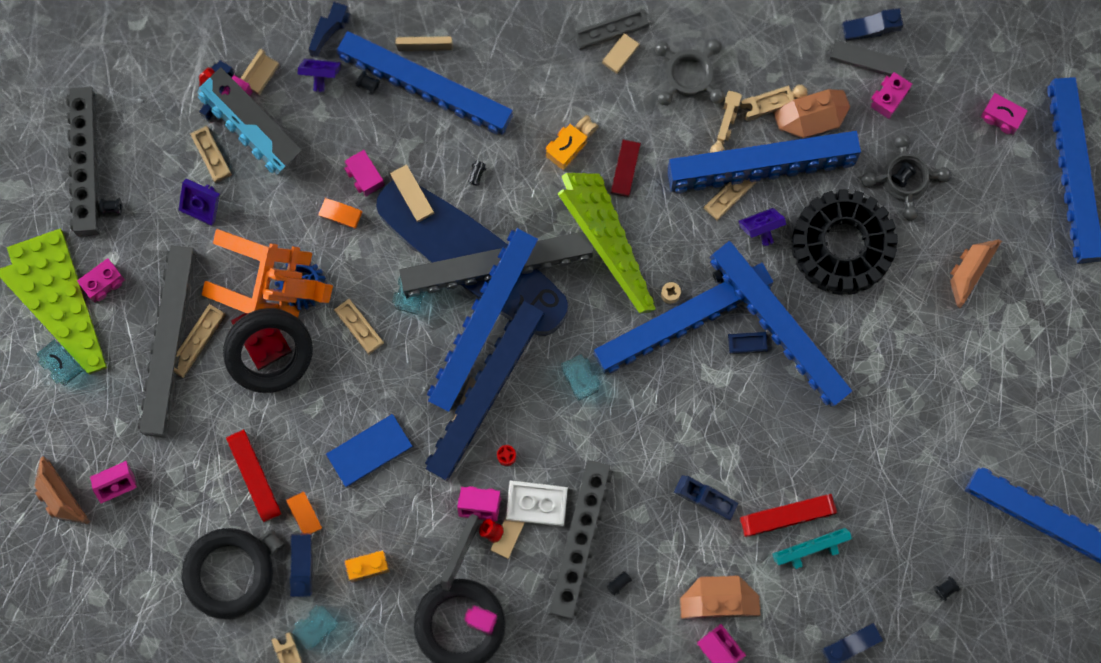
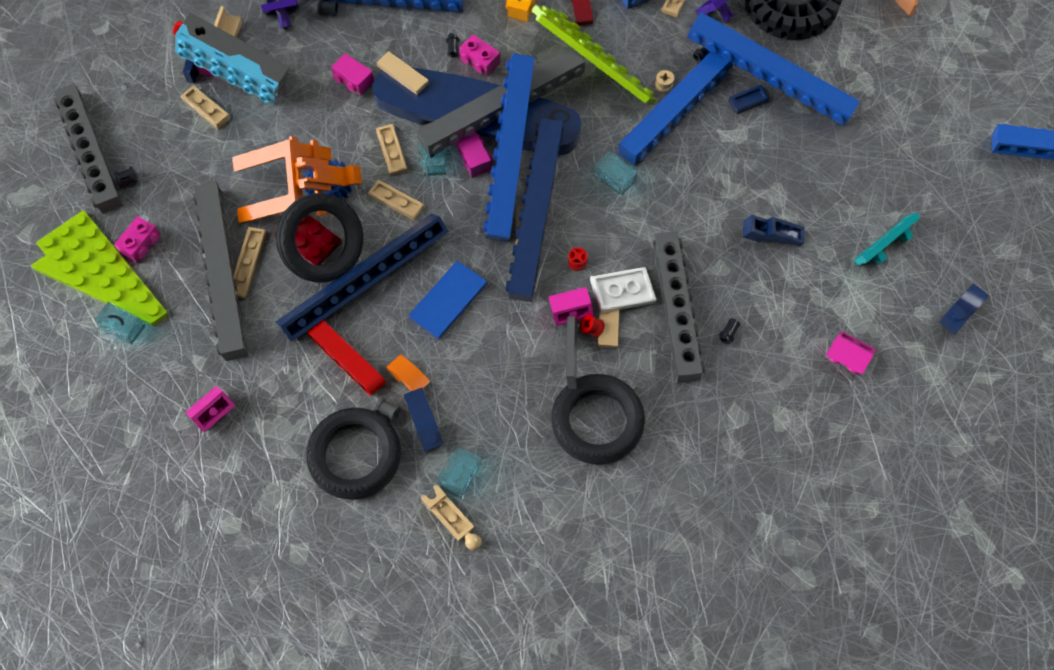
camera: 20 degrees left, 10 degrees down
nougat wedge [34,456,90,524] -> none
dark purple tile [178,179,220,226] -> none
orange slope [319,198,363,229] -> none
light orange brick [345,550,390,582] -> none
dark pink brick [464,606,498,636] -> none
nougat wedge [680,576,760,619] -> none
red beam [740,494,837,537] -> none
black bush [934,576,960,602] -> none
none -> dark blue brick [275,214,449,342]
none -> tan tile [376,124,408,176]
none -> dark pink brick [456,132,493,178]
none -> dark pink brick [459,35,501,77]

